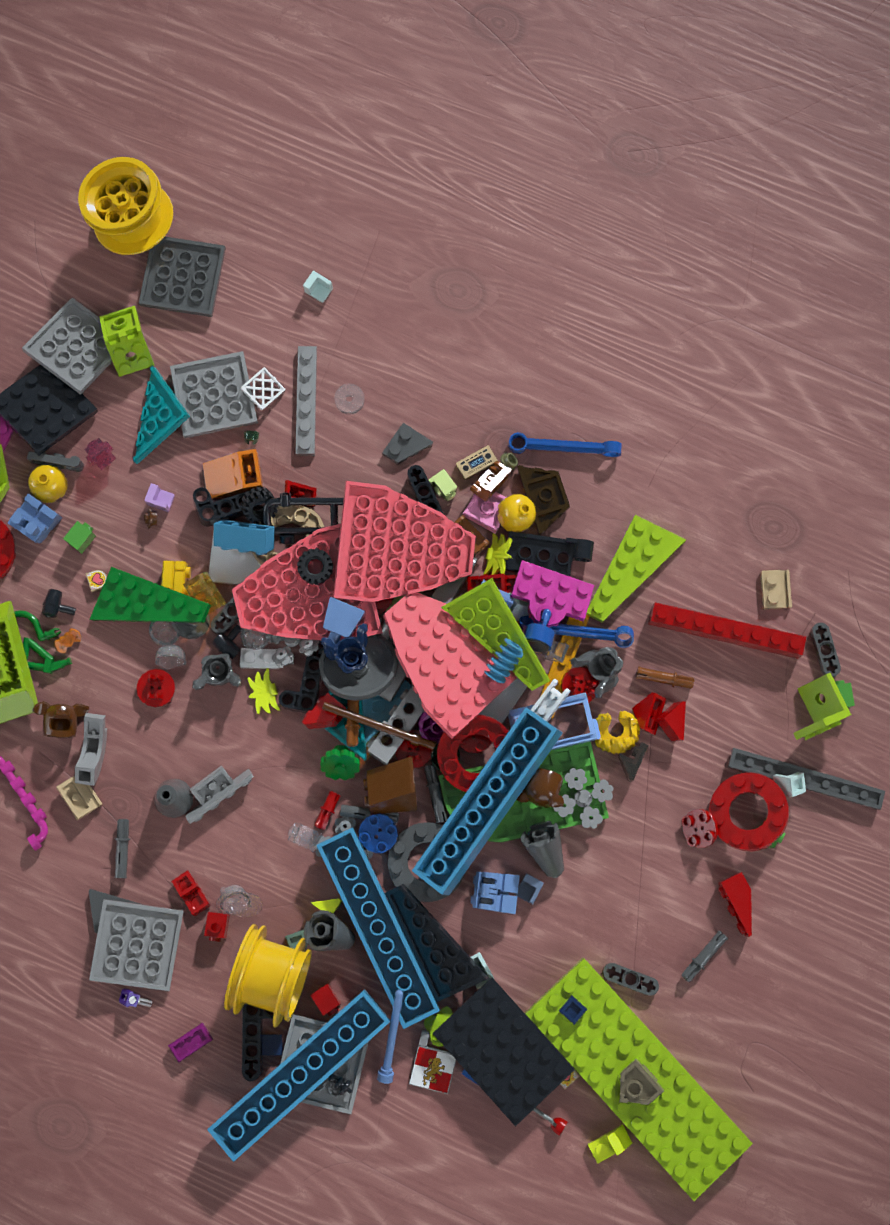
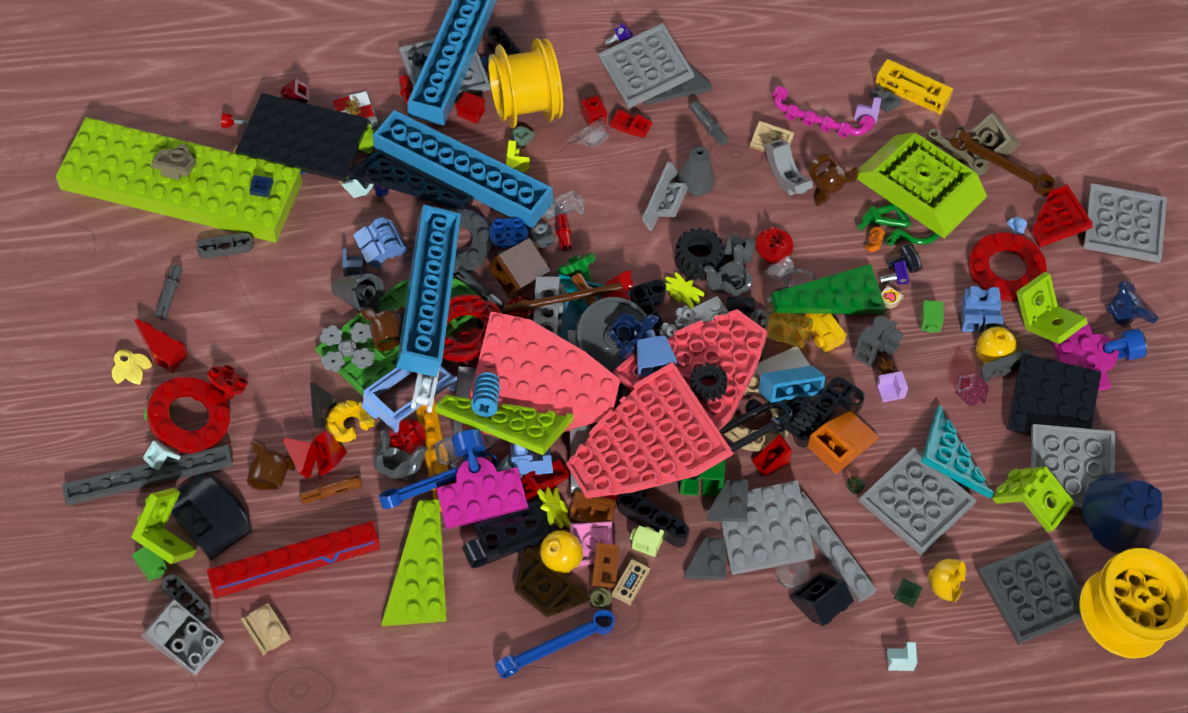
camera: 145 degrees right, 20 degrees down
magenta plate [168,1022,214,1063] -> none
white window [240,367,286,411] -> none
dark grey cone [303,910,355,951] -> none
medium blue piece [377,990,403,1084] -> none
neon yellow slope [587,1124,633,1163] -> none
none -> light yellow plate [112,349,152,385]
none -> light grey slope [141,600,224,675]
none -> black slope [171,473,252,561]
none -> reddish brown piece [247,439,295,490]
none -> dark red brick [280,79,310,103]
none -> red axle [399,75,414,108]
none -> black tyre [675,228,724,281]
none -> dark grey wing [707,480,748,521]
none -> light grey plate [716,480,815,575]
none -> dark grey wheel [724,233,756,264]
none -> black slope [789,572,854,626]
none -> dark grey hips [853,316,904,367]
none -> dark purple piece [880,260,909,285]
none -> clear green plate [894,578,923,608]
none -> yellow cylinder [928,559,966,602]
none -> dark blue cone [1082,472,1163,553]

